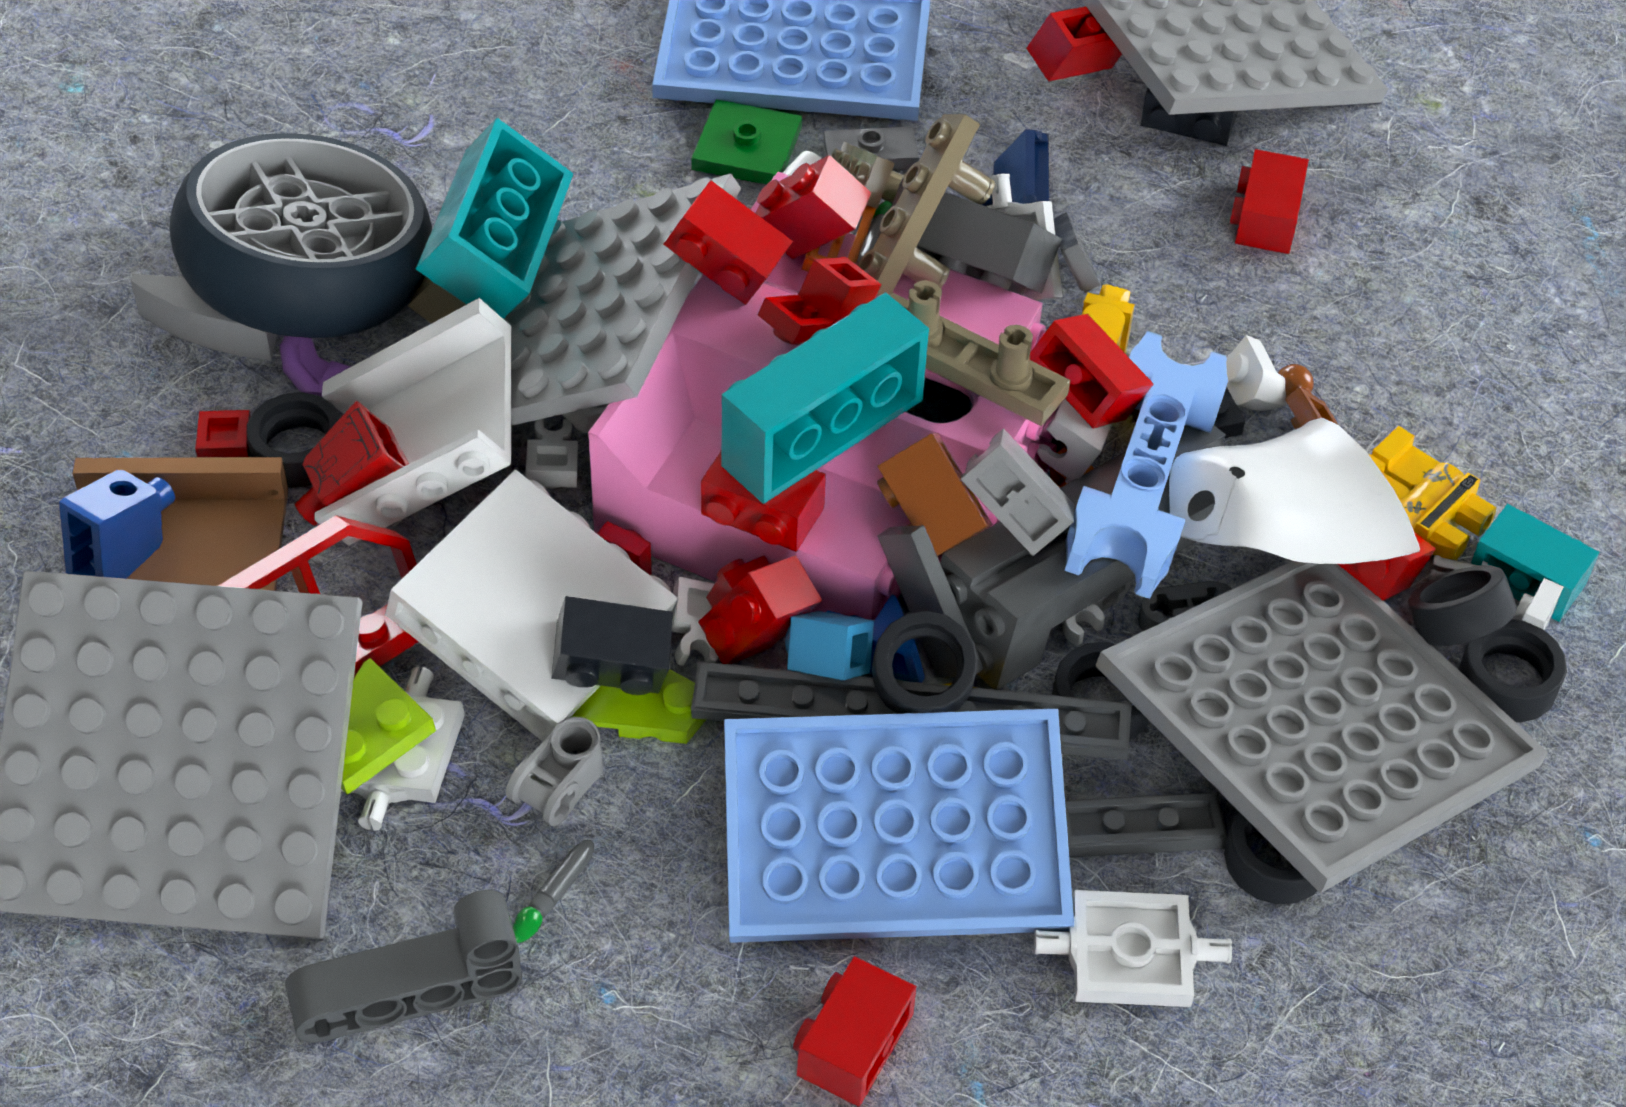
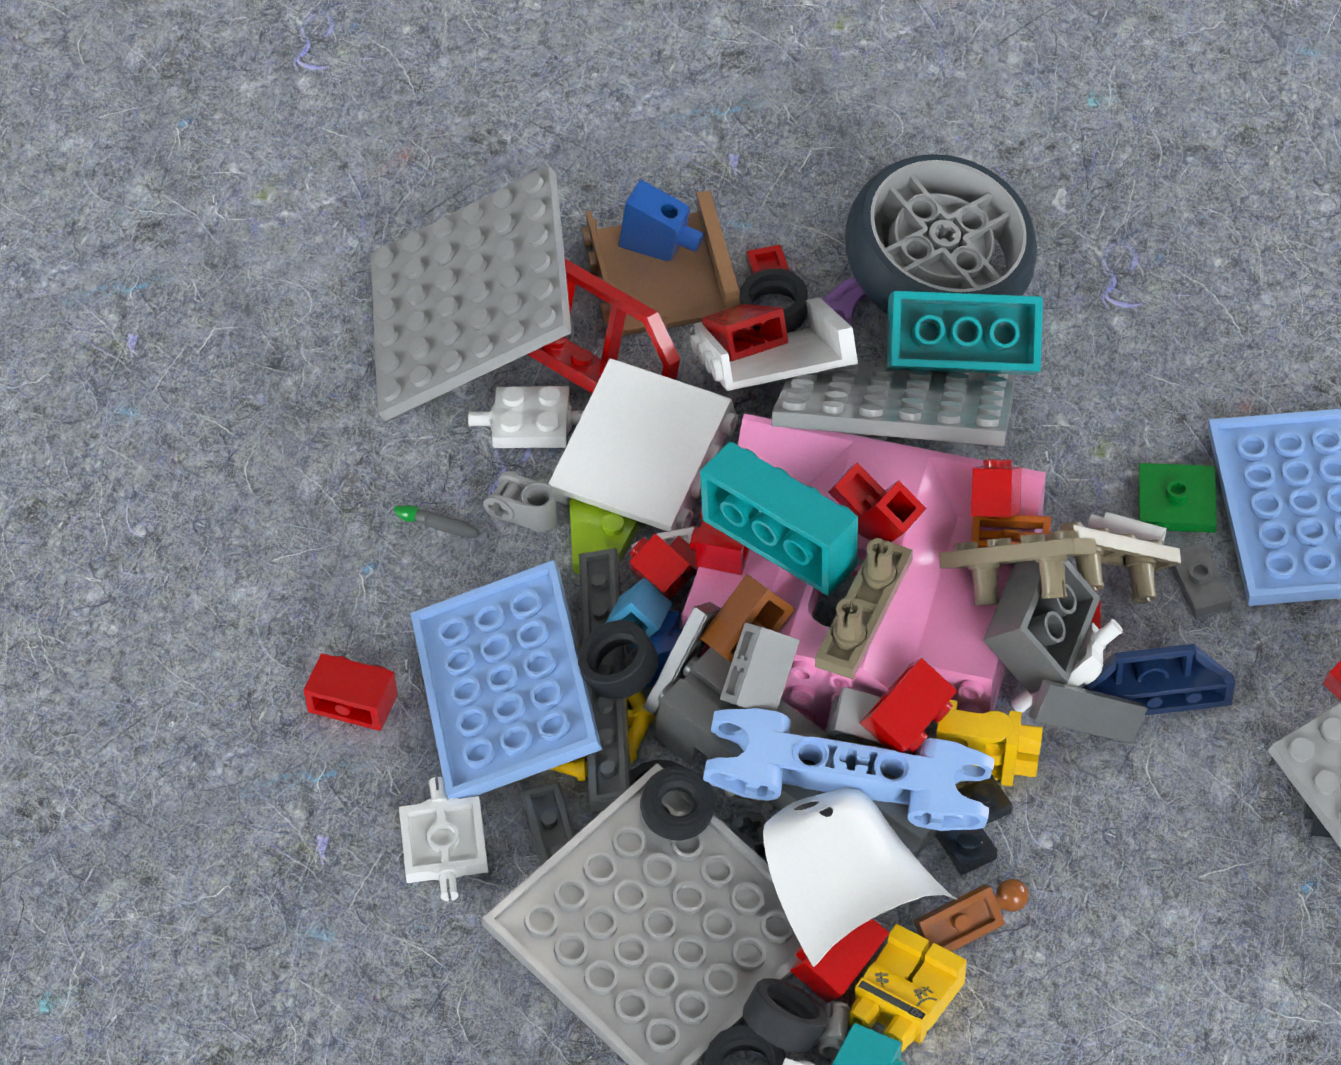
camera: 85 degrees right, 0 degrees up
dark grey beam [285,890,522,1043] -> none
lime wing [341,658,436,795] -> none
black brick [551,596,673,695] -> none
red brick [663,180,793,305] -> none
white plate [1226,335,1288,411] -> none
red brick [1229,149,1309,254] -> none
none -> black tyre [640,766,715,841]

